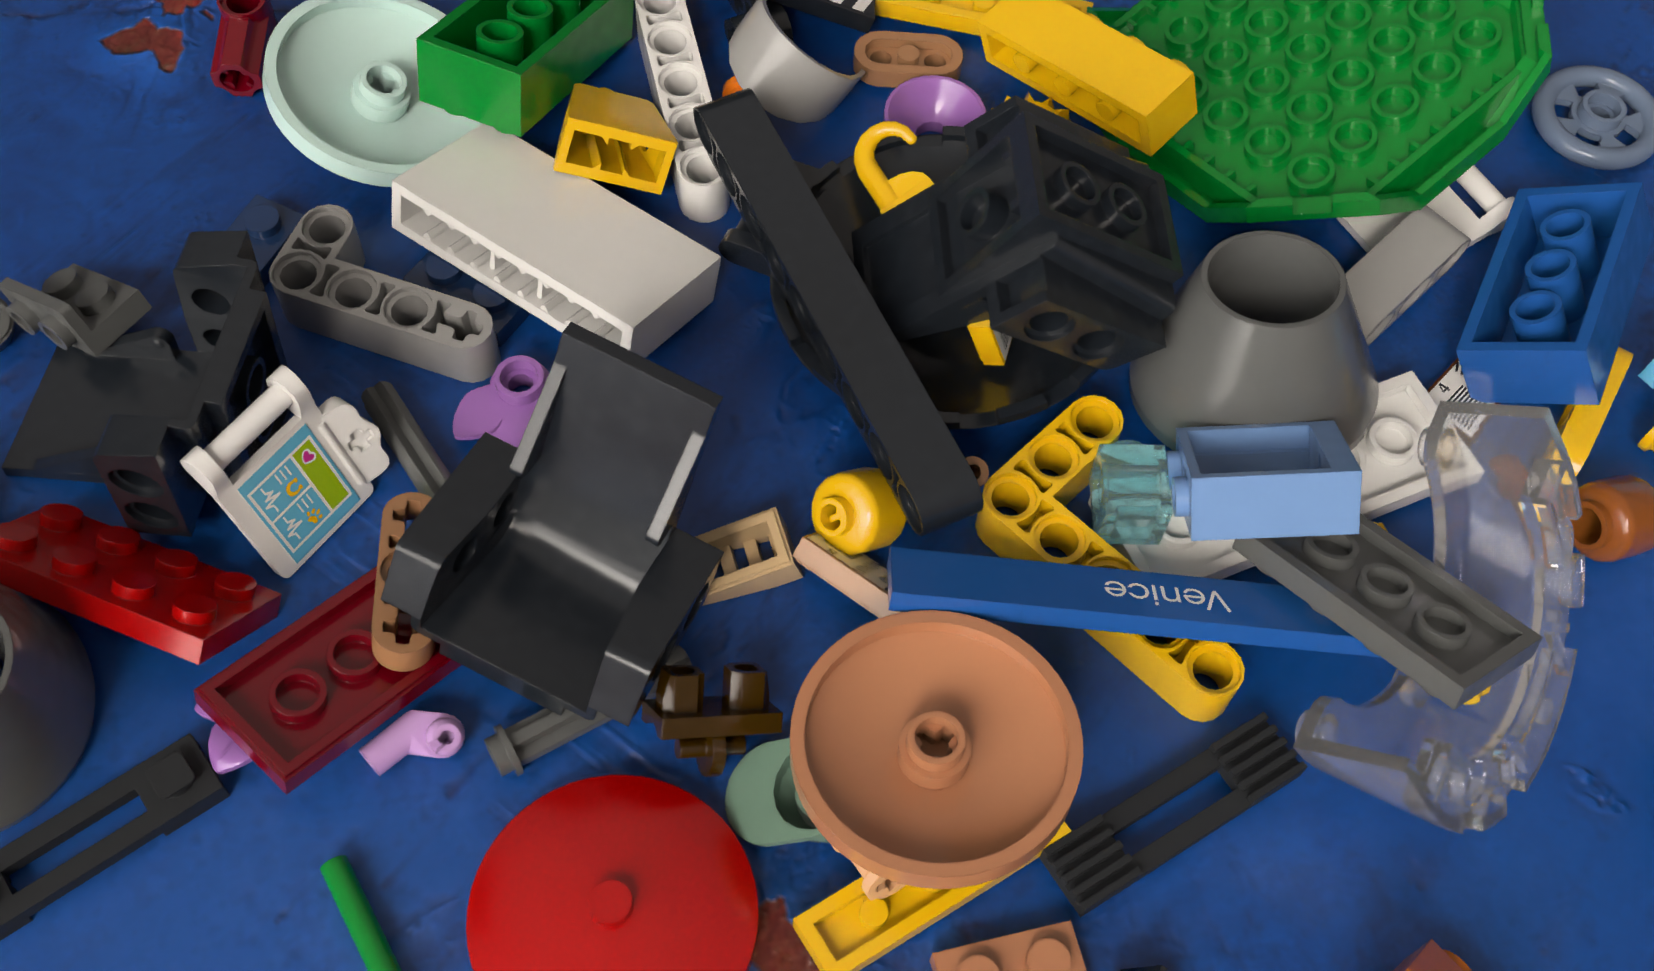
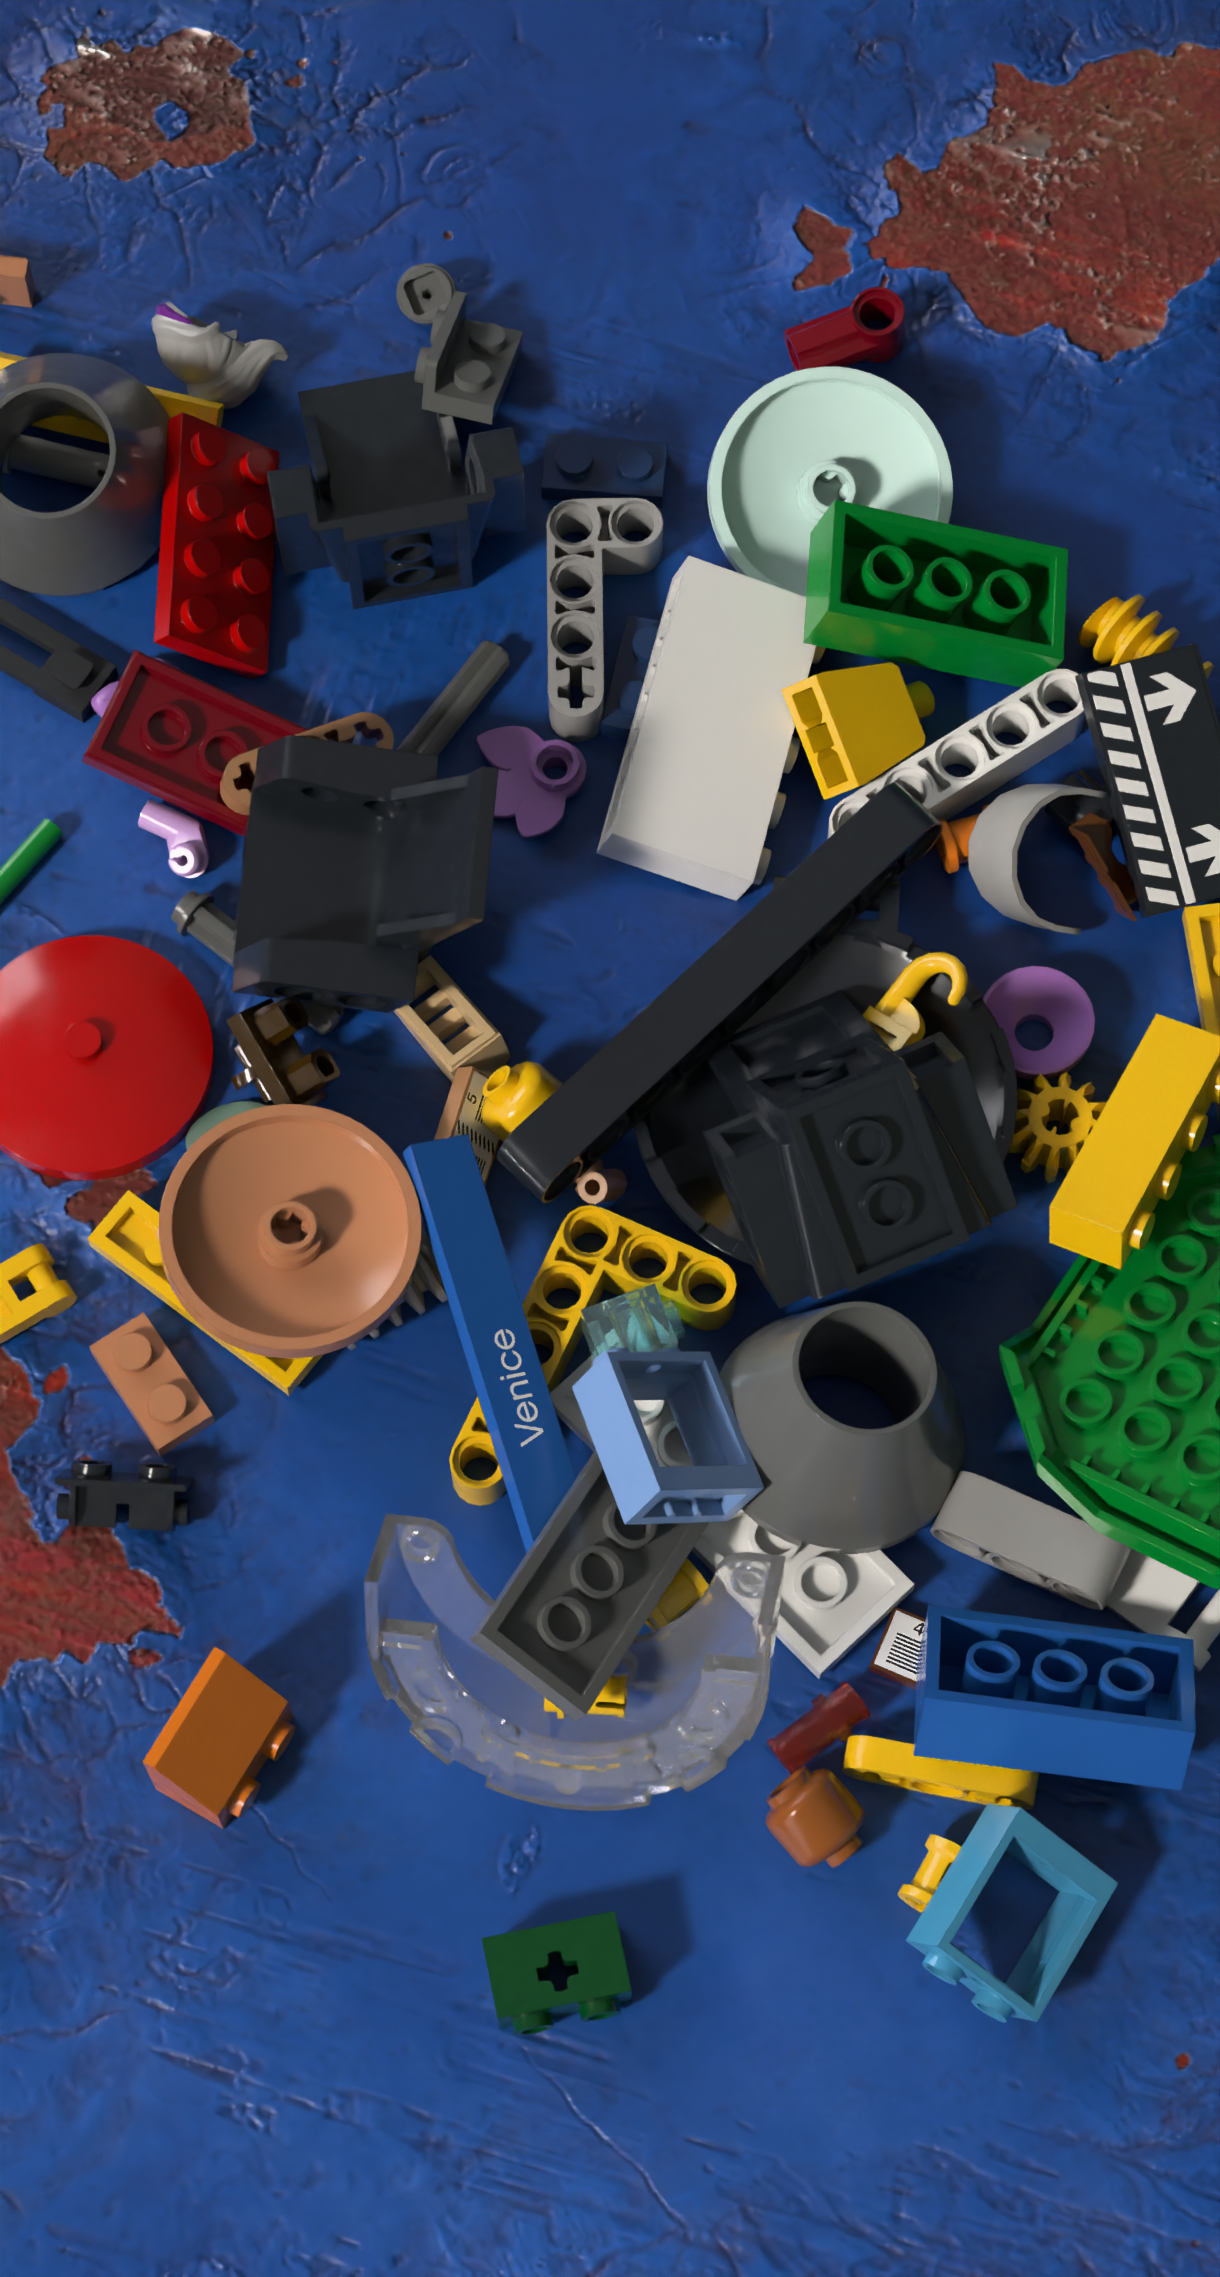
camera: 75 degrees right, 10 degrees up
white piece [180,365,389,578] -> none
medium nougat plate [853,31,963,88] -> none
black container [1039,712,1308,918] -> none
none -> reddish brown piece [1068,812,1137,922]

